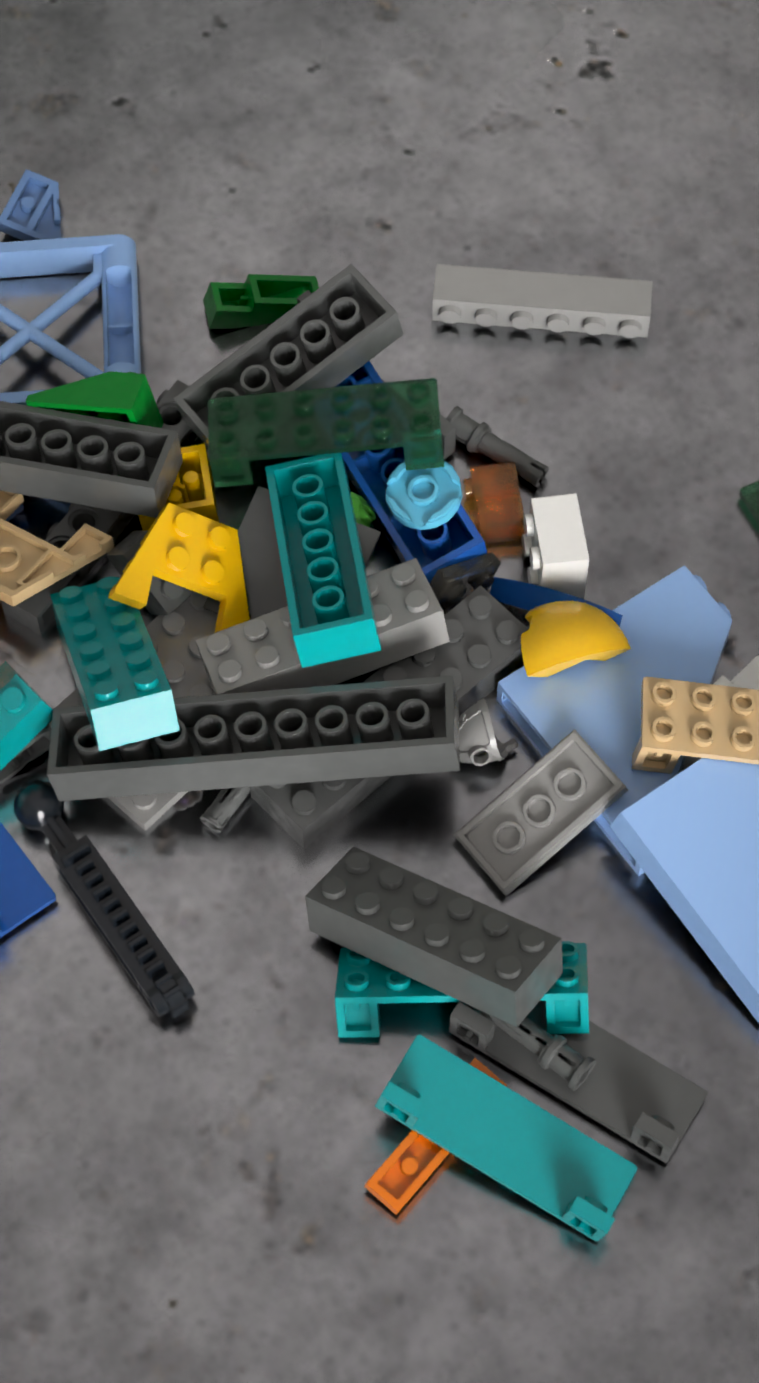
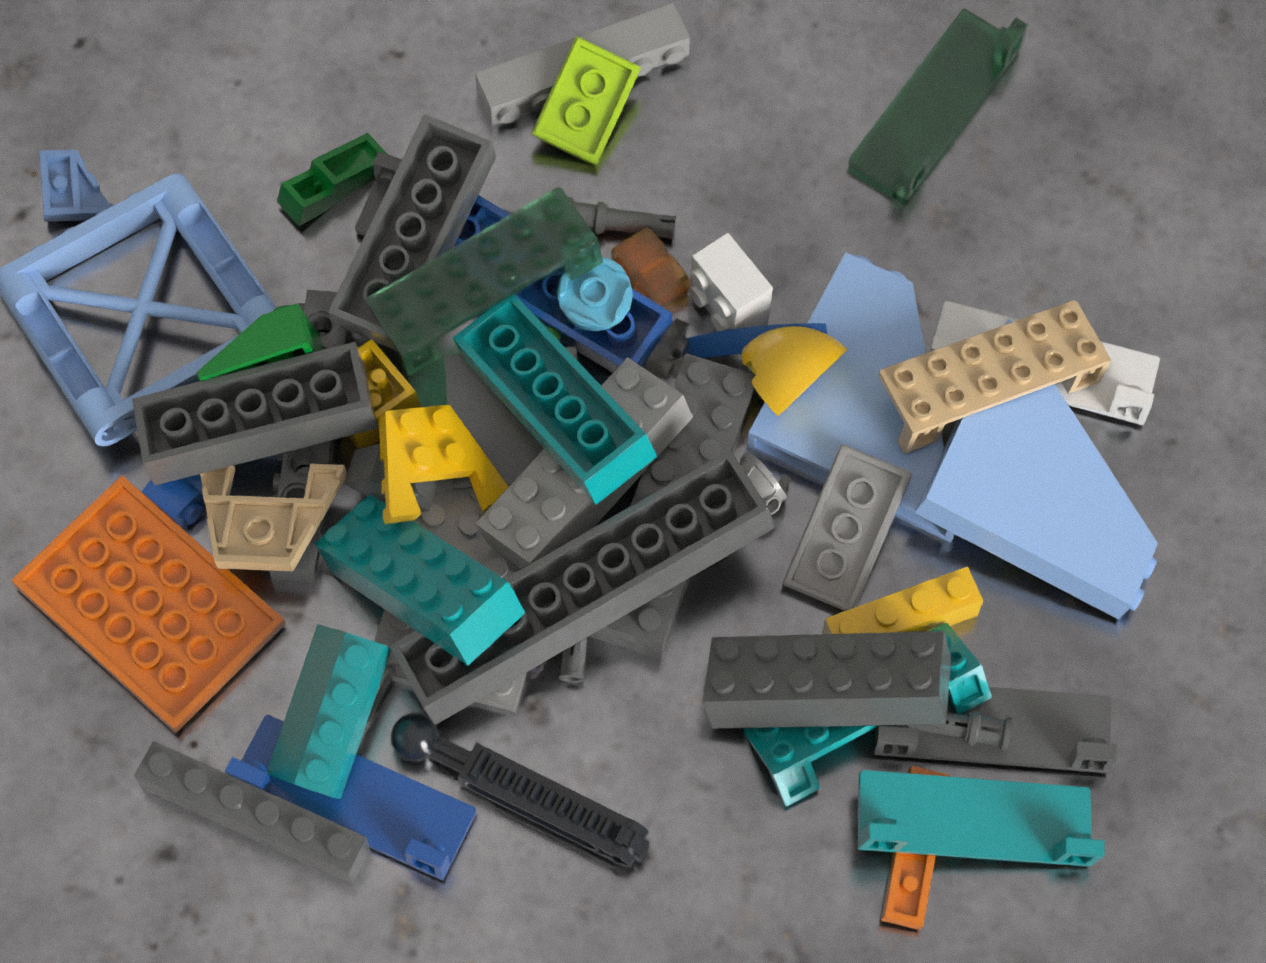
camera: 30 degrees left, 5 degrees up
none -> lime tile [530,36,641,166]
none -> yellow brick [822,566,983,634]

